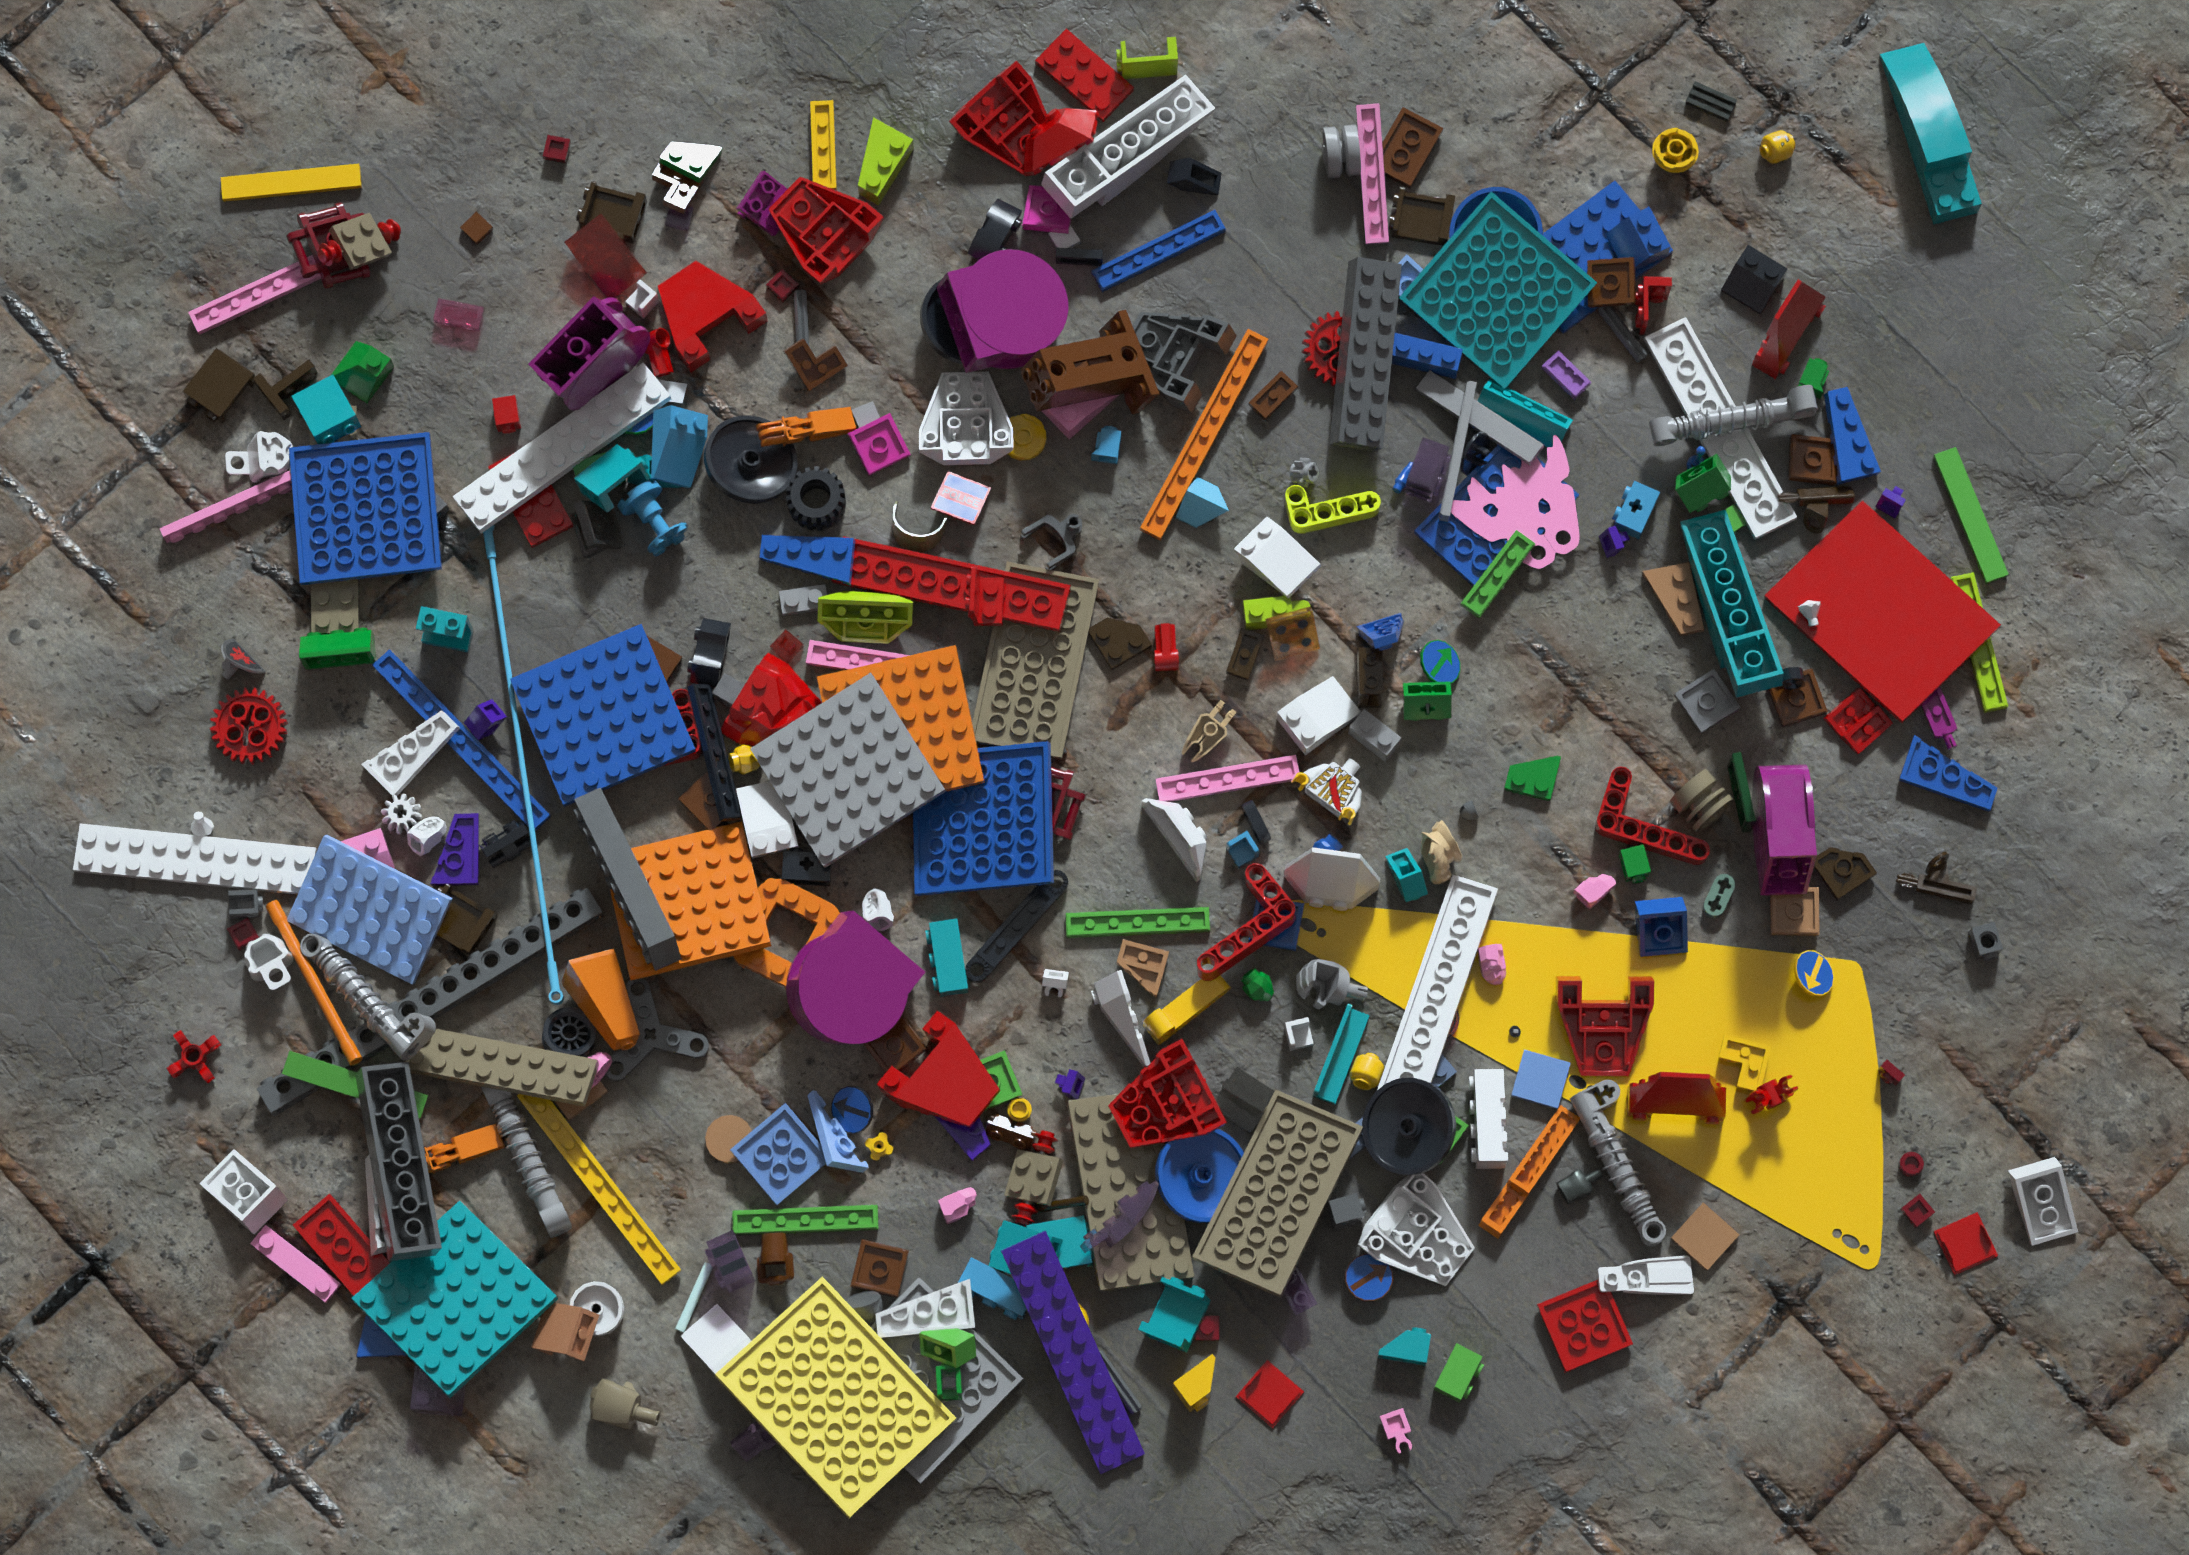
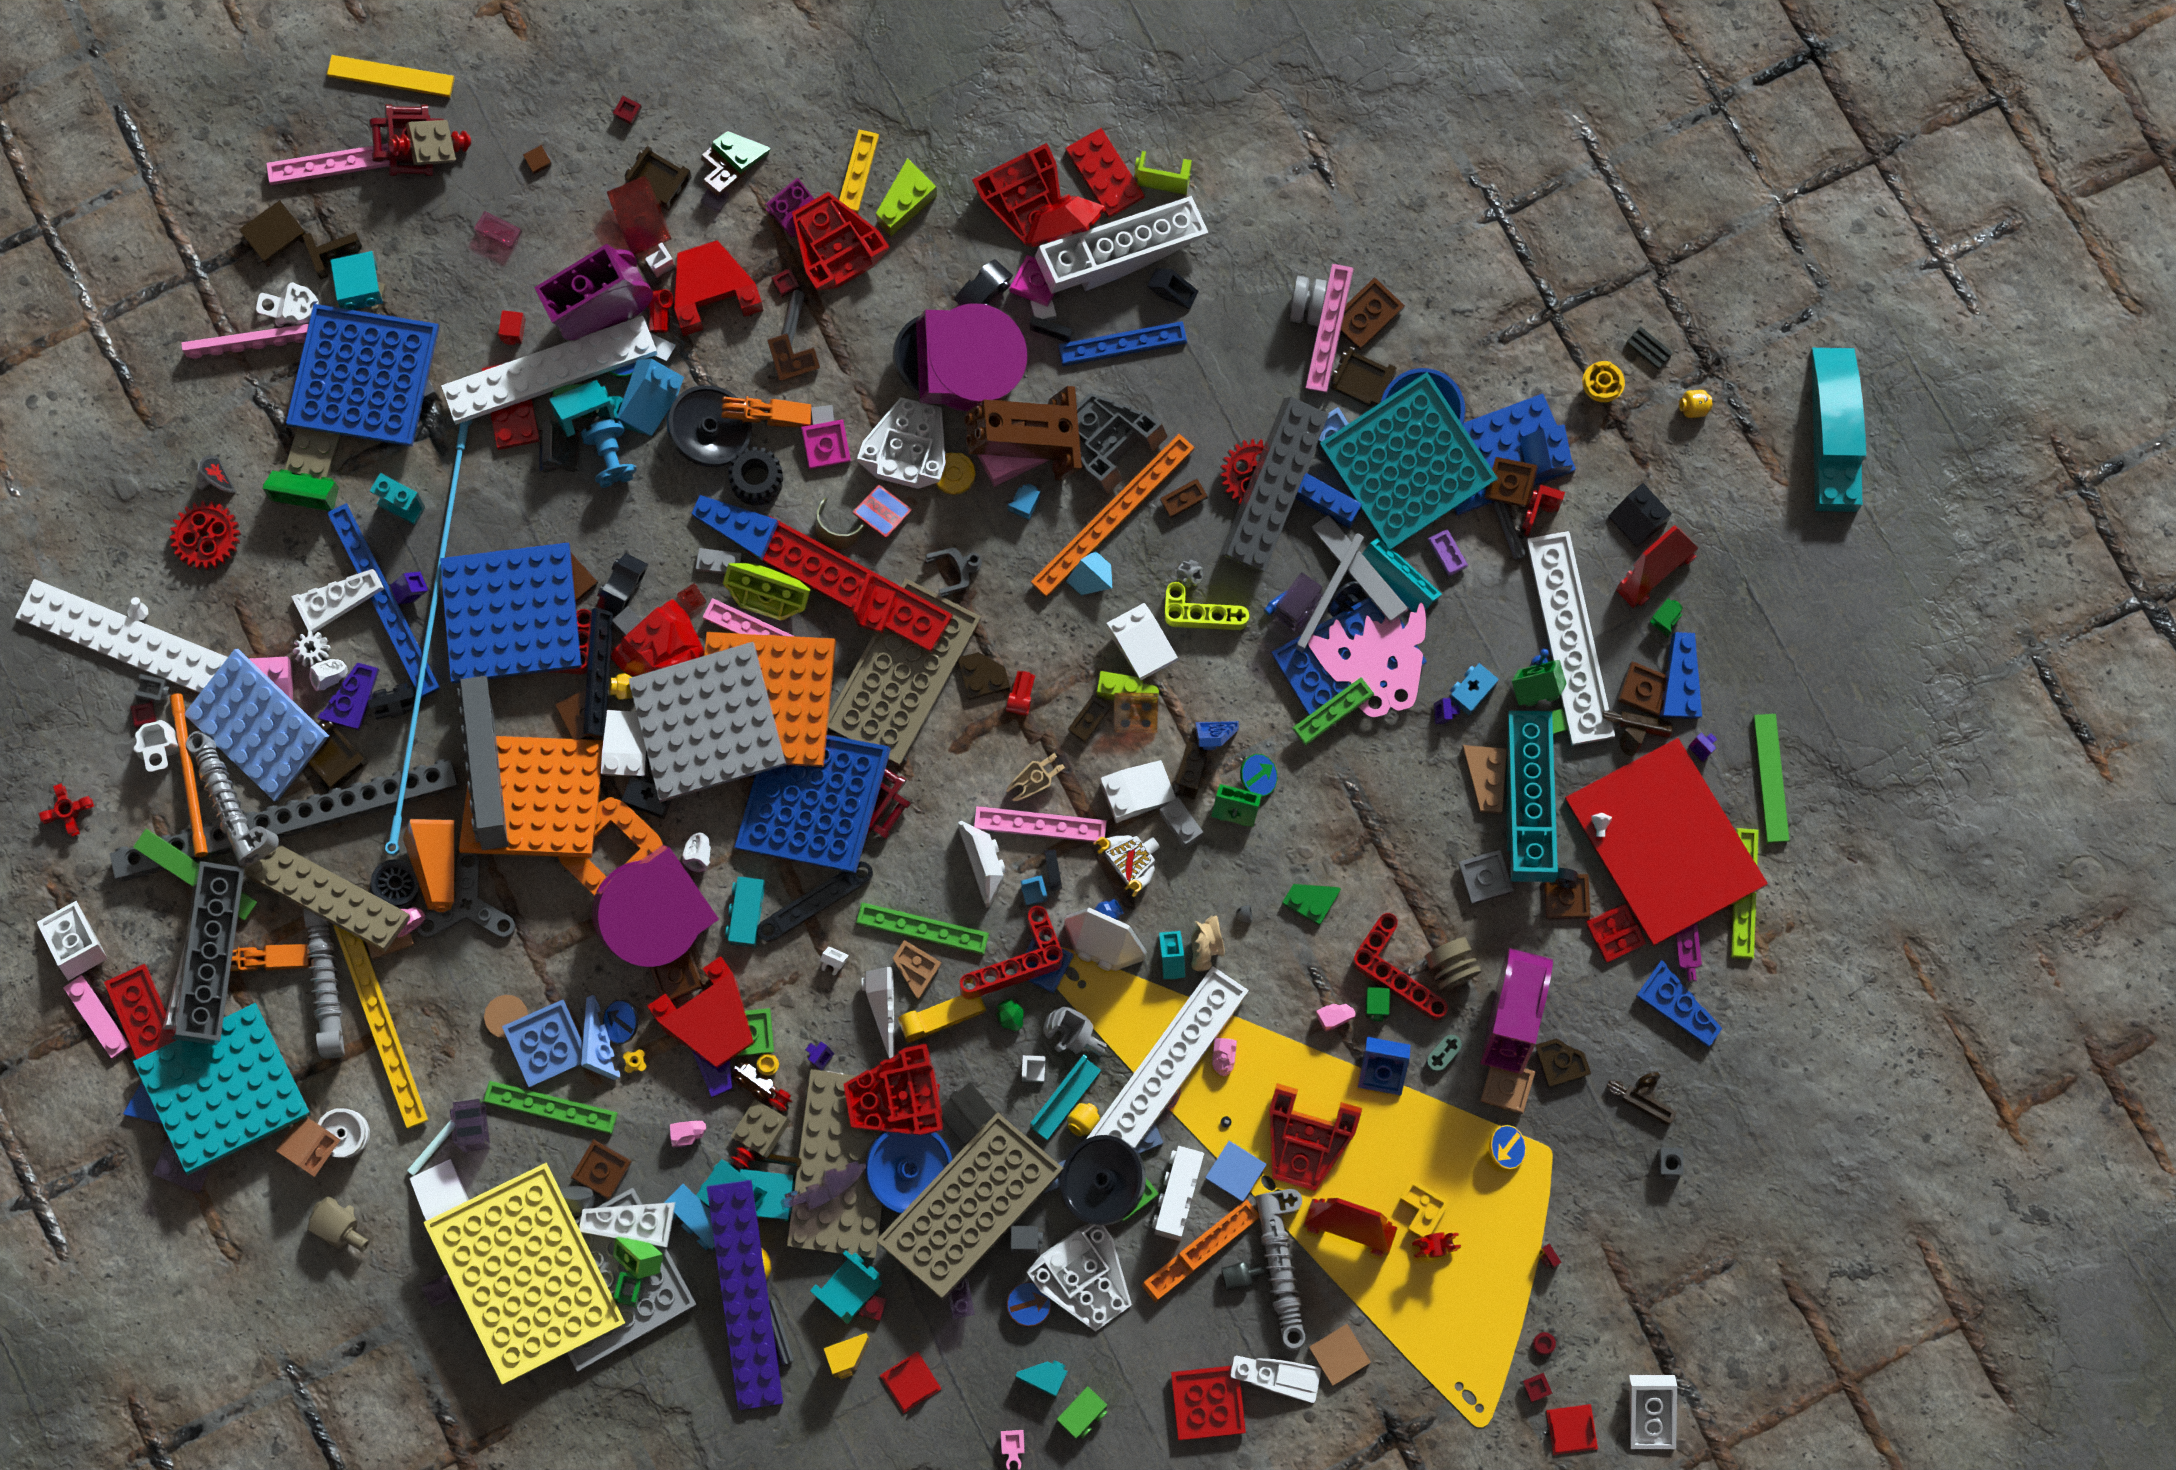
camera: 15 degrees right, 0 degrees up
green slope [331,341,394,404] -> none
reddish brown piece [757,1233,794,1286] -> none
light grey piece [1649,385,1818,446] -> none
dark green tile [1727,752,1756,833] -> none

